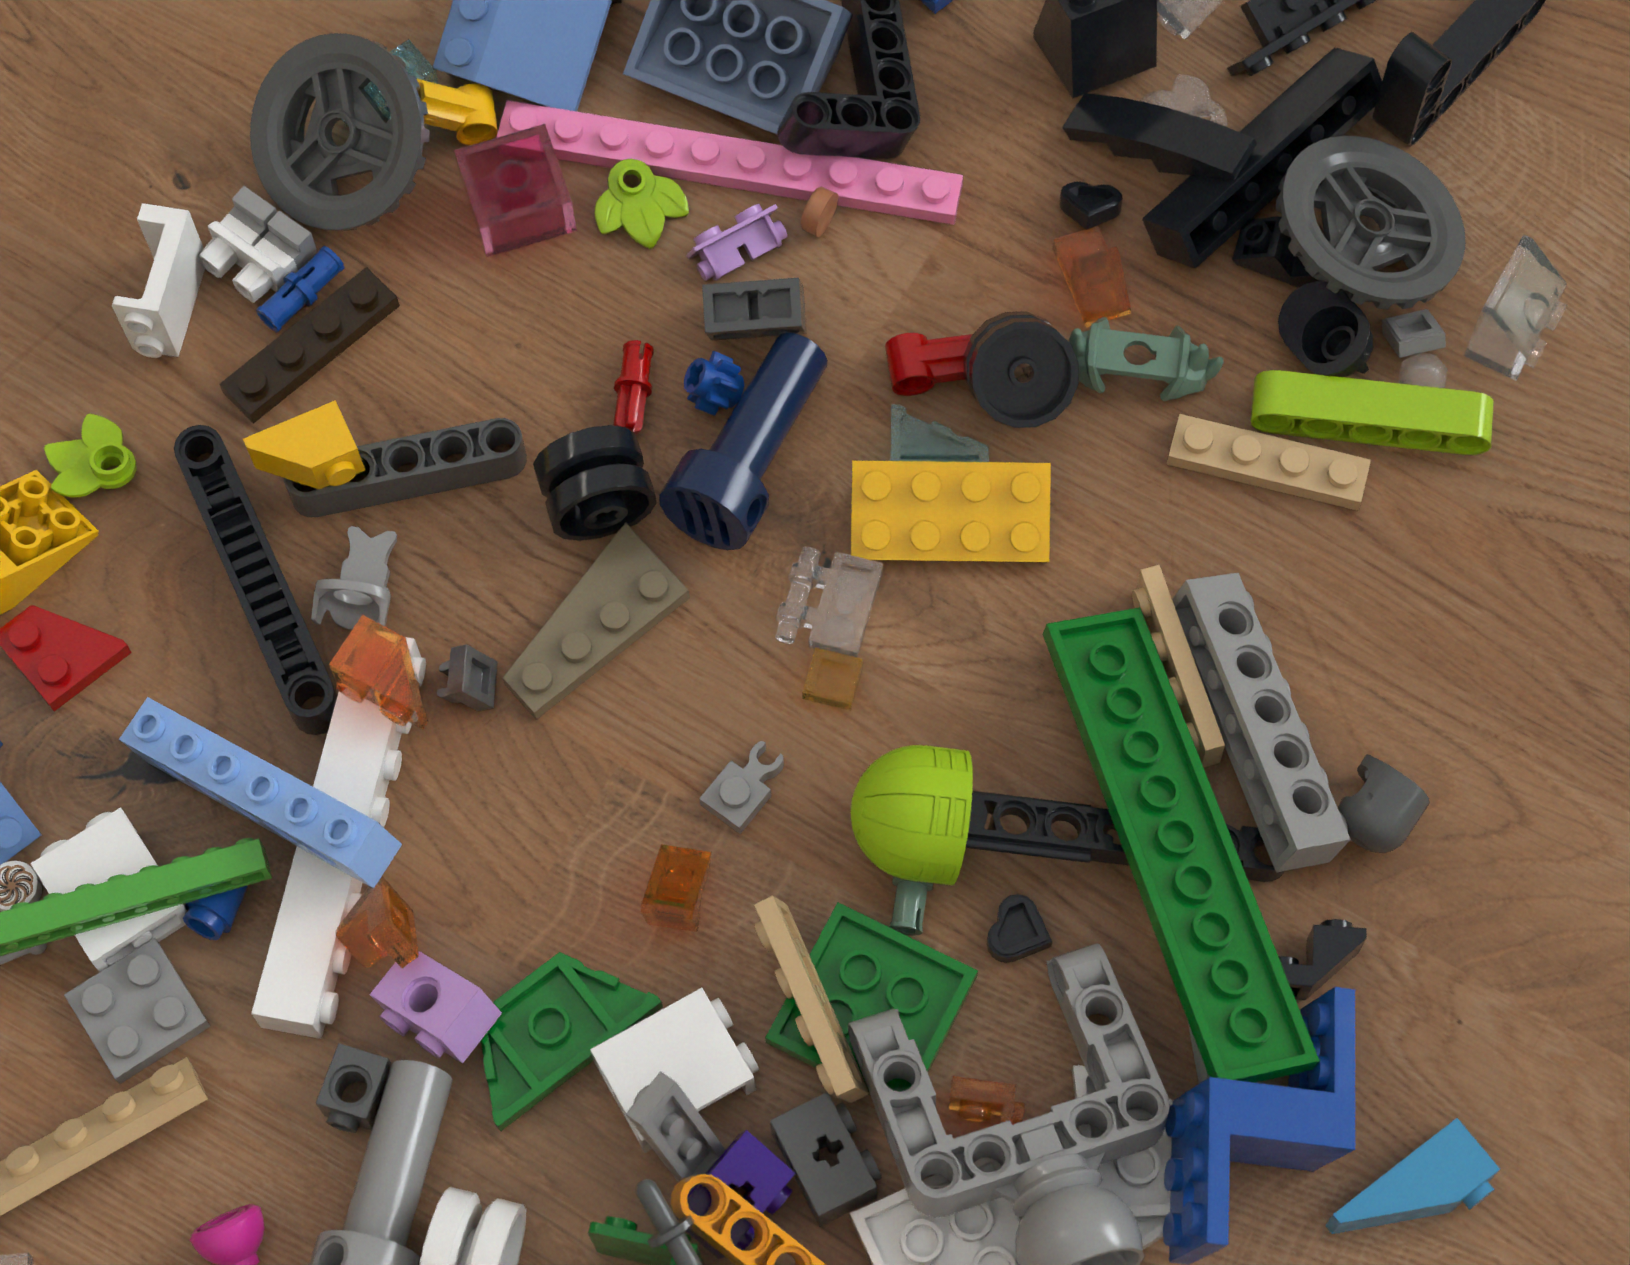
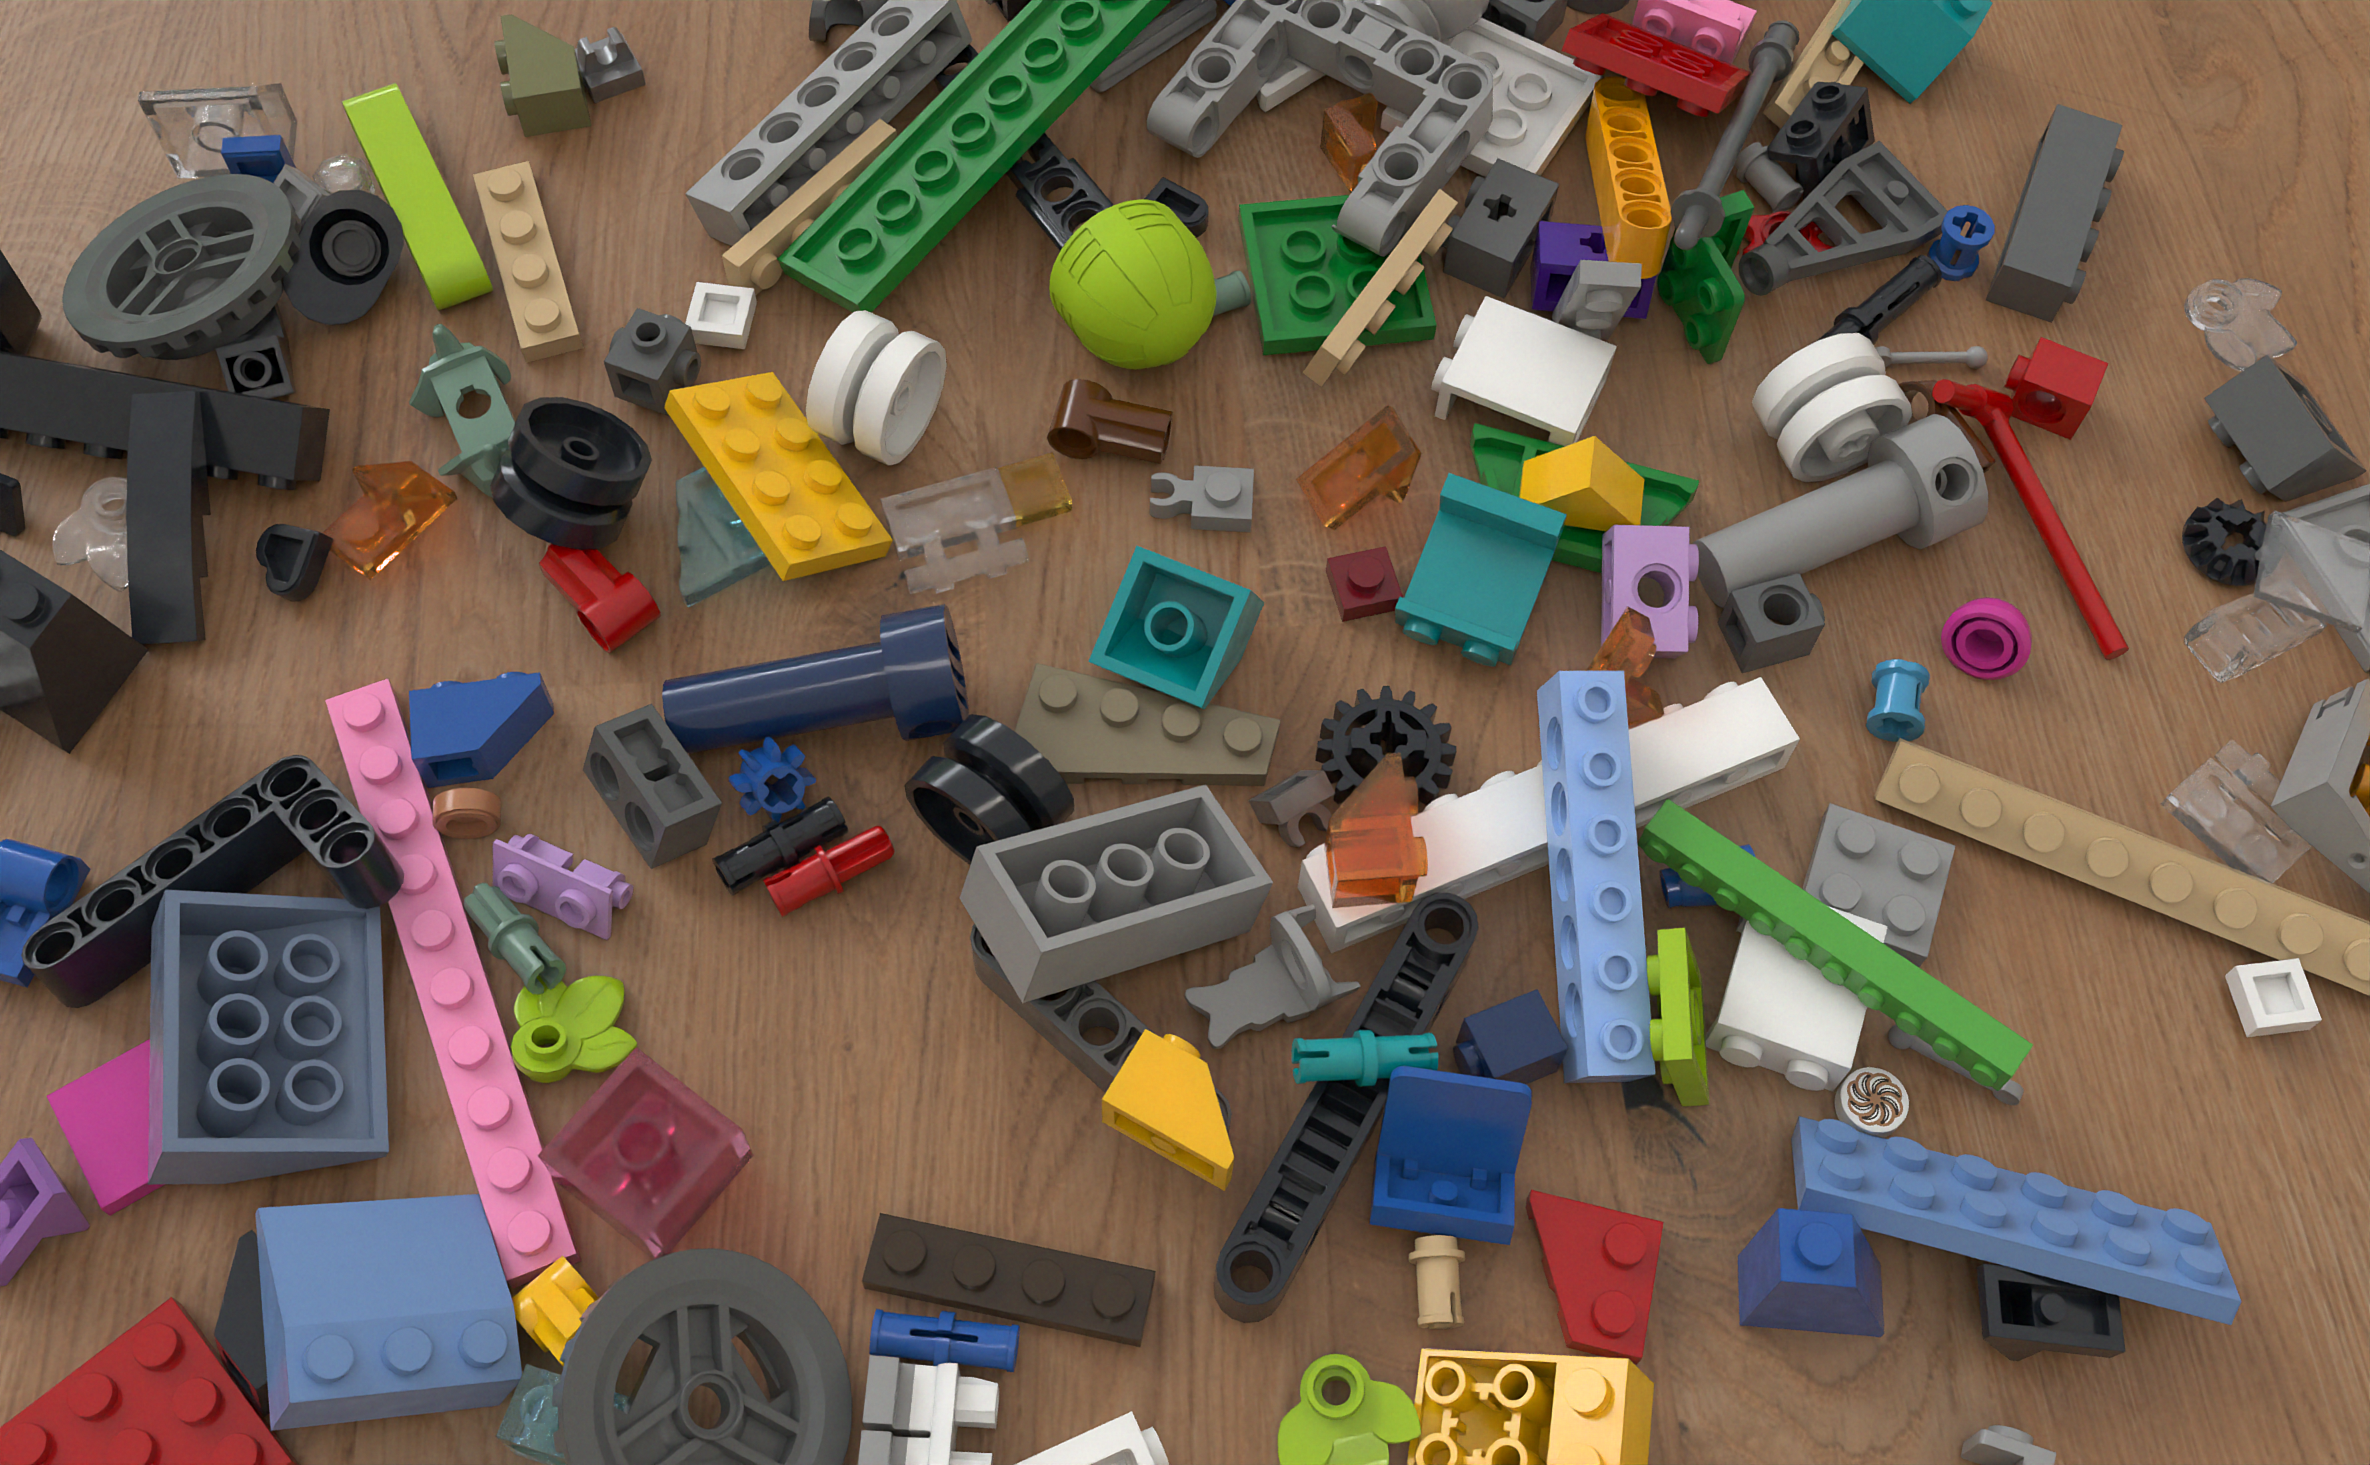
camera: 130 degrees left, 5 degrees down
none -> blue tile [221,135,296,183]
none -> blue slope [409,672,554,788]
none -> sand green axle [464,883,566,994]
none -> olive slope [494,14,591,137]
none -> flat silver tile [575,27,646,103]
none -> dark grey brick [604,308,701,416]
none -> white plate [685,282,757,349]
none -> black pin [712,796,848,896]
none -> white wheel [806,310,947,466]
none -> light grey brick [960,784,1273,1003]
none -> reddish brown piece [1047,379,1173,464]
none -> teal slope [1088,546,1265,709]
none -> teal pin [1291,1030,1438,1087]
none -> black gear [1315,686,1457,821]
none -> dark red plate [1326,546,1403,622]
none -> blue bracket [1369,1066,1532,1245]
none -> teal panel [1395,473,1567,667]
none -> tan pin [1408,1235,1465,1329]
none -> dark blue brick [1453,989,1568,1084]
none -> yellow slope [1519,436,1644,531]
none -> lime plate [1647,928,1709,1107]
none -> dark azure bush [1866,659,1930,742]

